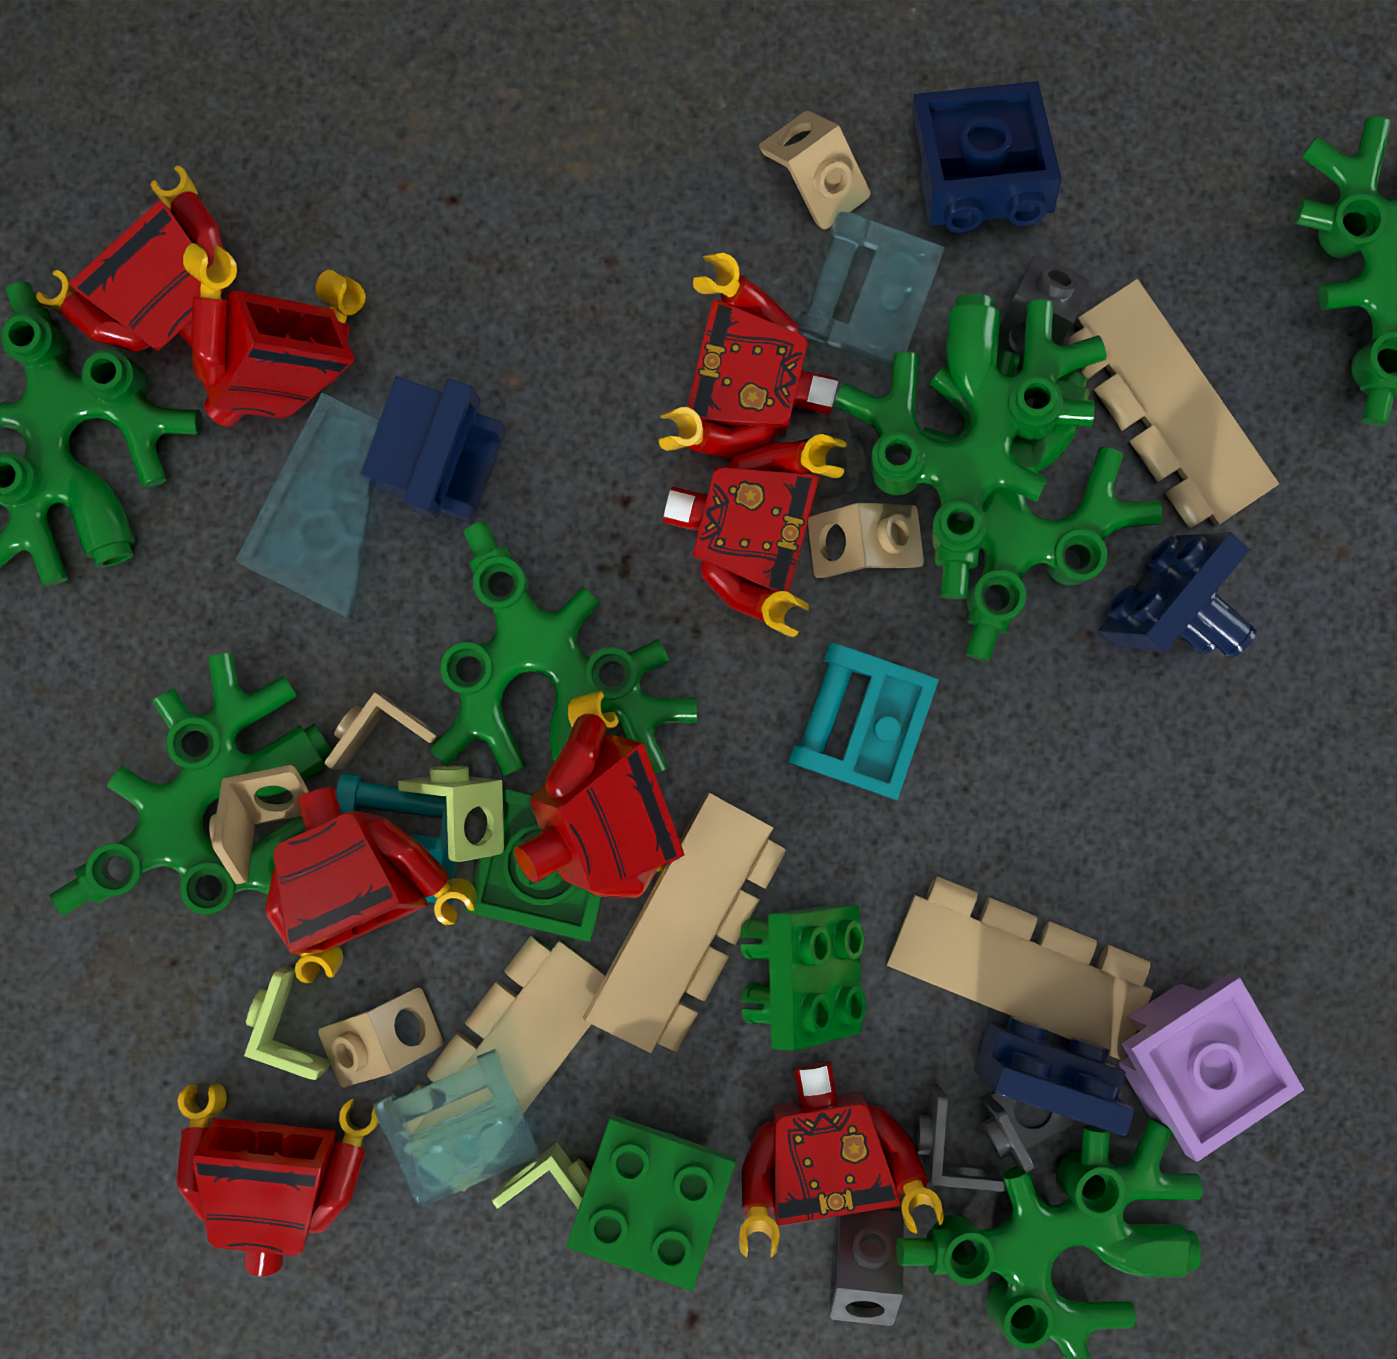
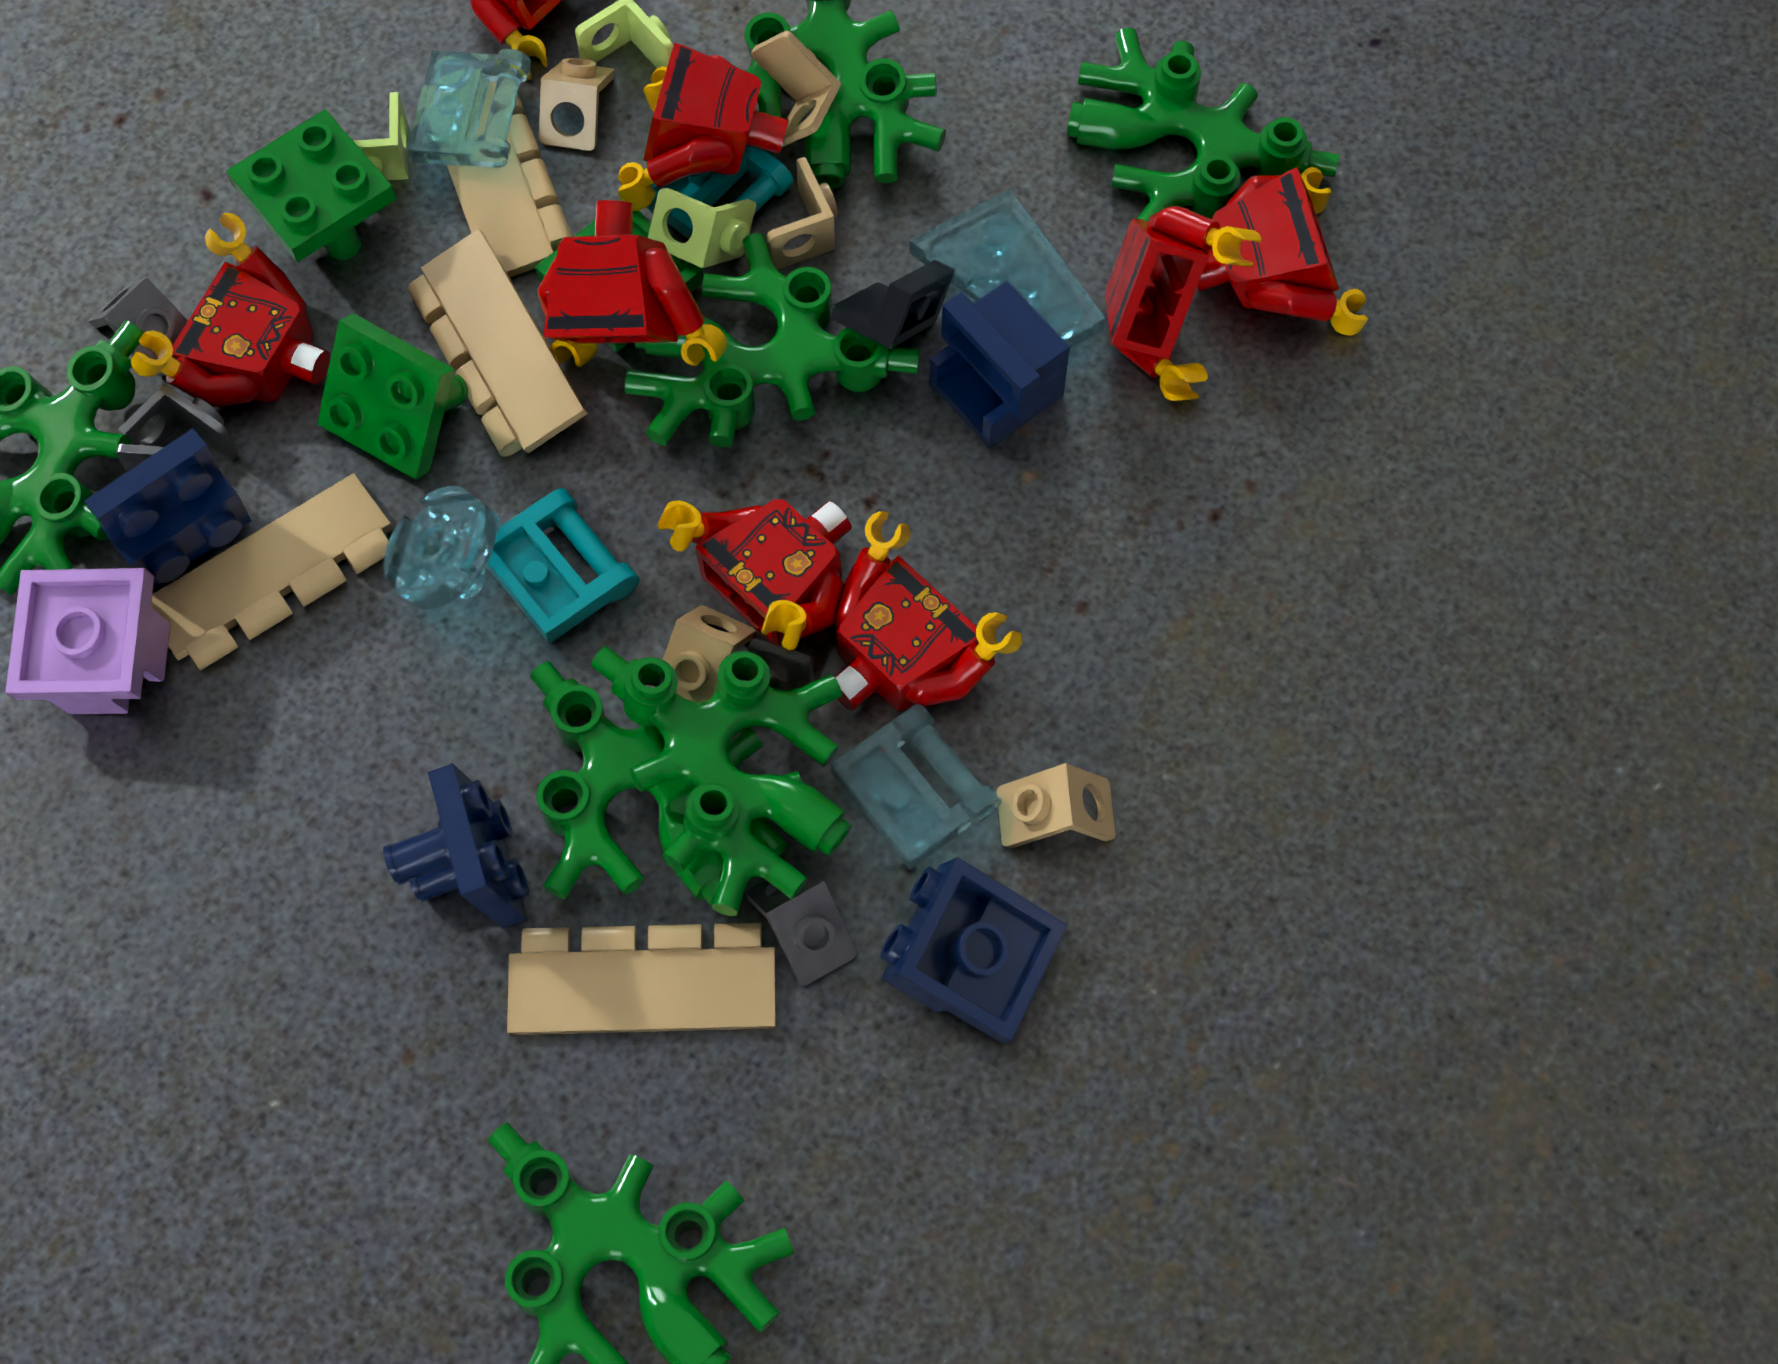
camera: 120 degrees right, 20 degrees down
none -> clear light blue plate [384,486,501,609]
none -> black panel [829,260,956,349]

